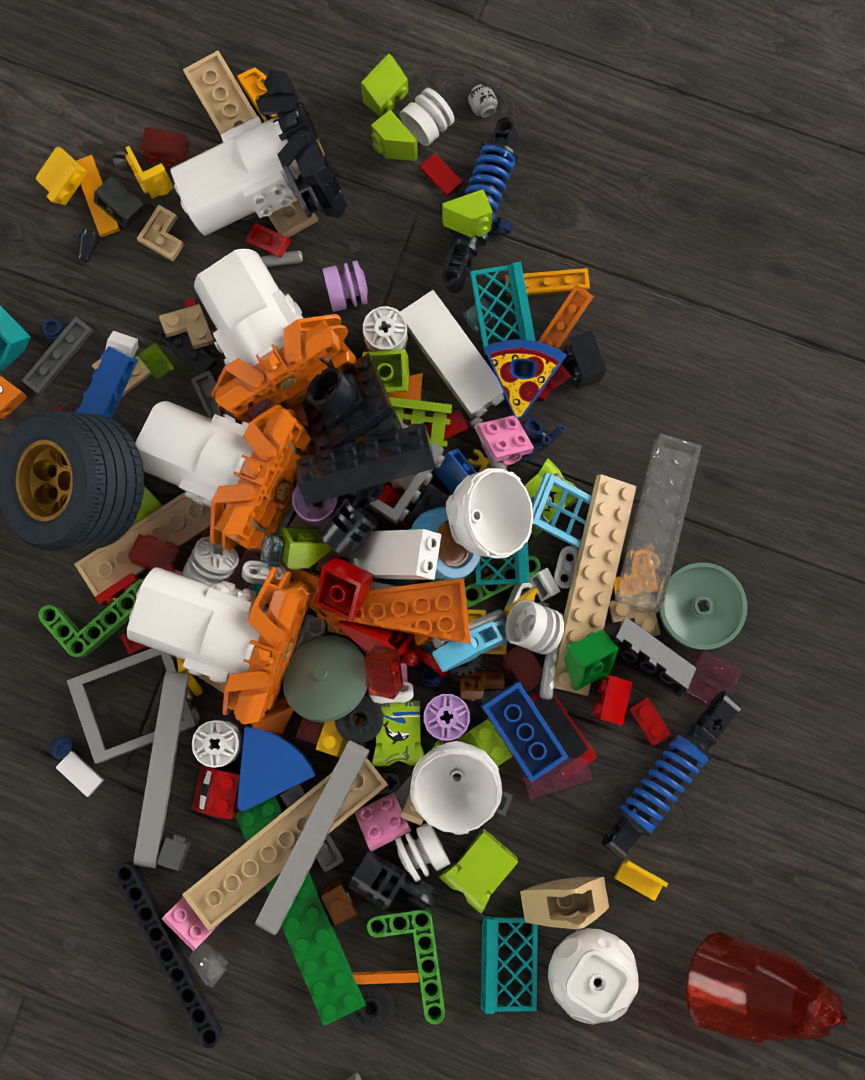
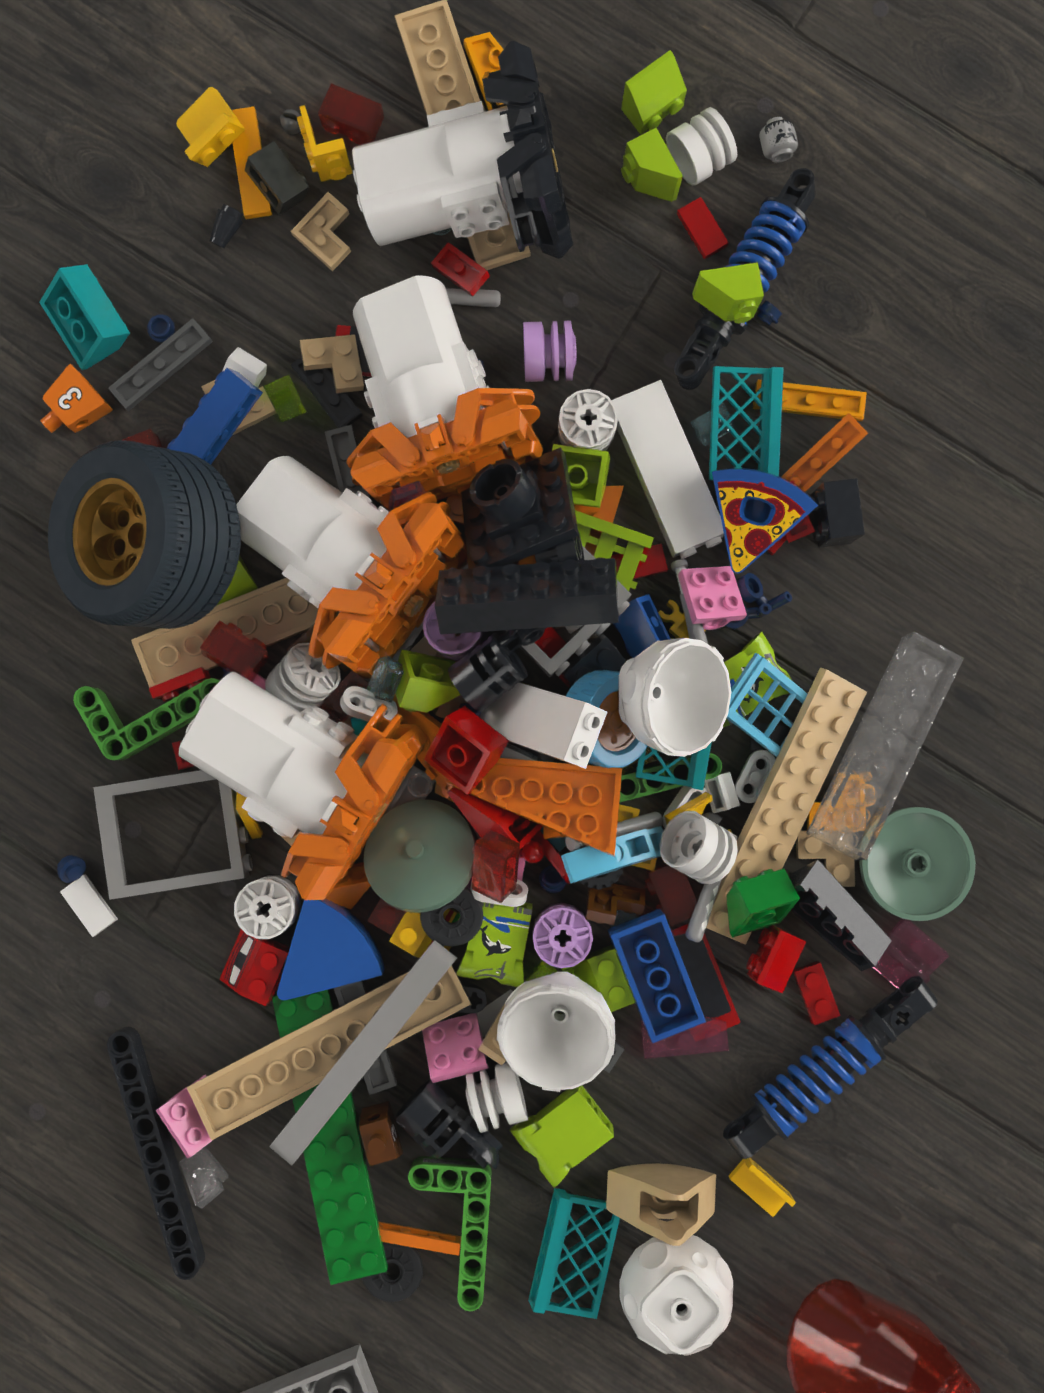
camera: 10 degrees right, 5 degrees up
light grey beam [133,671,189,868] -> none
dark grey brick [157,834,191,871] -> none

